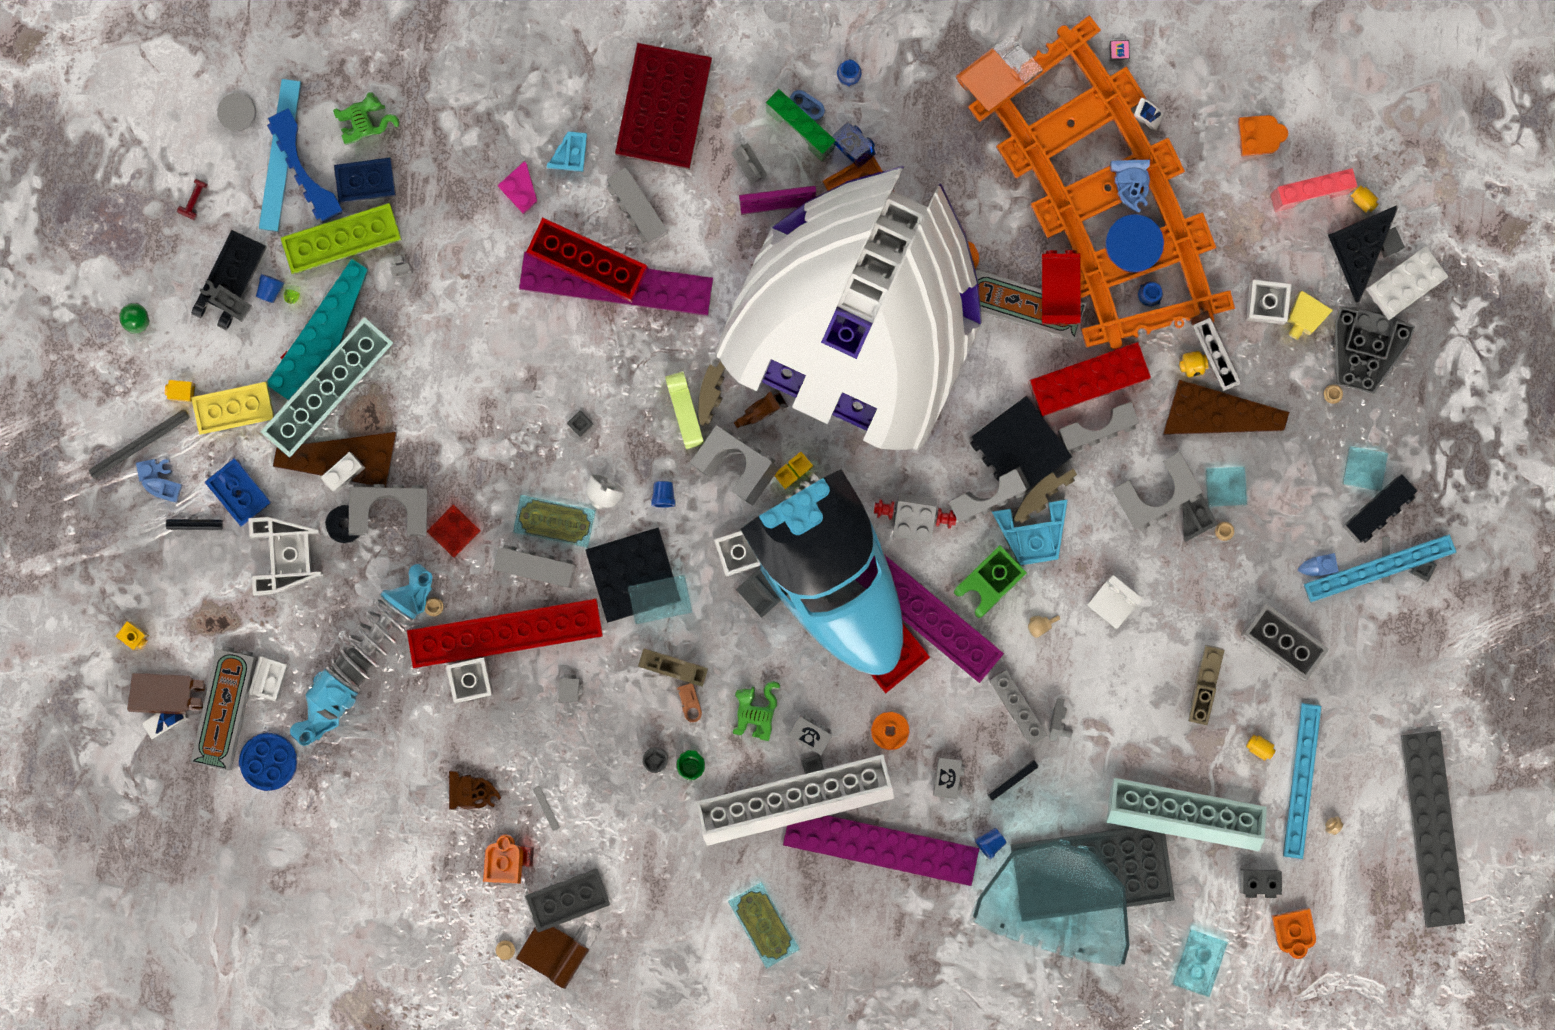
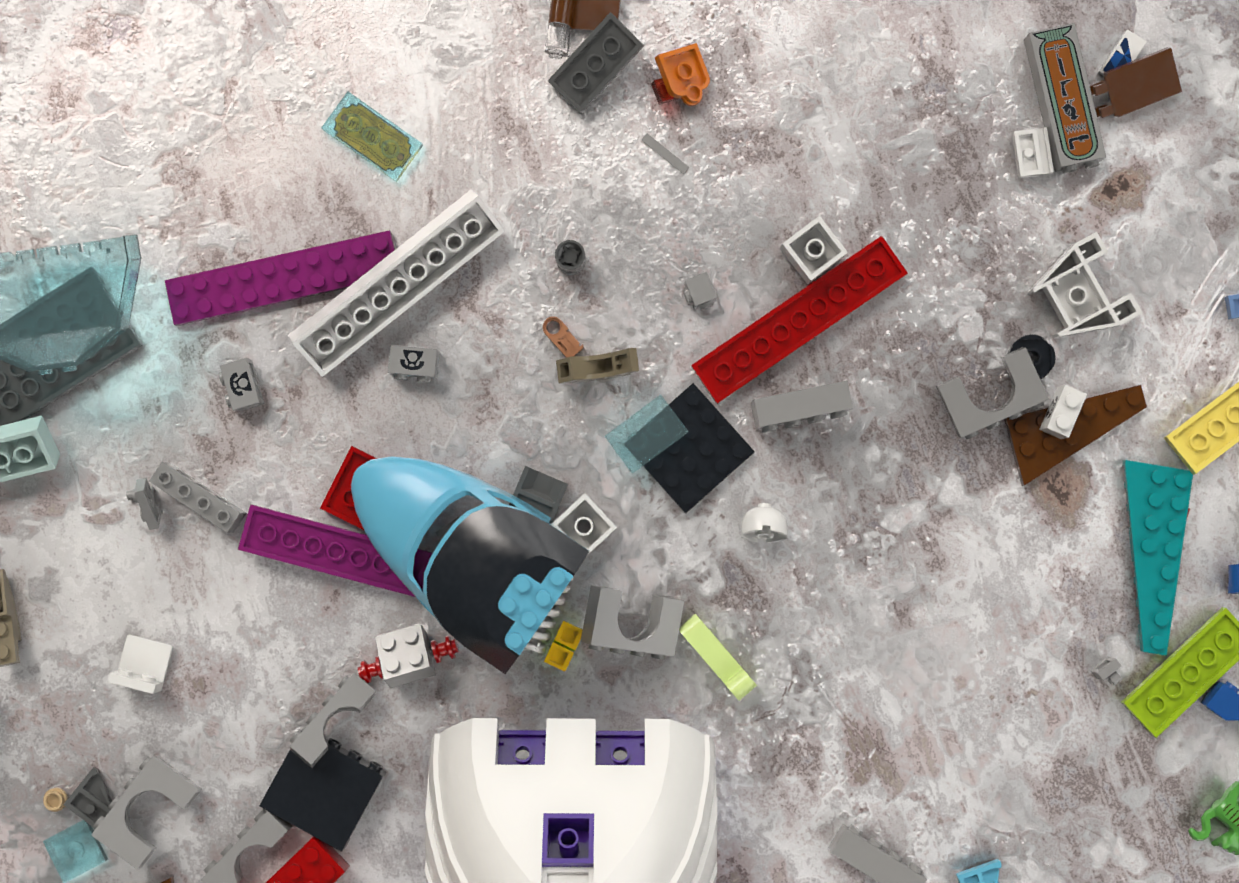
camera: 155 degrees right, 0 degrees up
yellow brick [115,621,149,650] -> none
black axle [166,519,223,530] -> none
blue piece [205,458,272,527] -> none
blue tile [239,733,298,791] -> none
light aqua brick [261,317,393,458] -> none
clear neon green hinge [284,289,300,304] -> none
piece [290,564,433,746] -> none
dark blue plate [334,157,396,204] -> none
tan plate [425,597,444,616] -> none
clear red plate [426,504,481,558] -> none
reddish brown piece [449,771,502,810] -> none
dark pink wing [497,161,538,215] -> none
clear light blue tile [513,495,596,548] -> none
magenta plate [519,251,713,316] -> none
red brick [526,217,648,303] -> none
dark grey tile [567,410,594,437] -> none
blue piece [651,481,676,508] -> none
green hair [676,750,705,780] -> none
dark tan slope [699,360,726,427] -> none
reddish brown piece [733,390,788,429] -> none
bright green animal [733,681,780,741] -> none
dark grey tile [801,754,824,774] -> none
orange plate [871,712,909,750] -> none
bright green brick [954,545,1028,619] -> none
blue piece [975,828,1007,859] -> none
black tile [987,760,1038,800] -> none
medium azure wing [992,499,1068,566] -> none
dark tan slope [1013,469,1077,523] -> none
tan piece [1028,615,1060,638] -> none

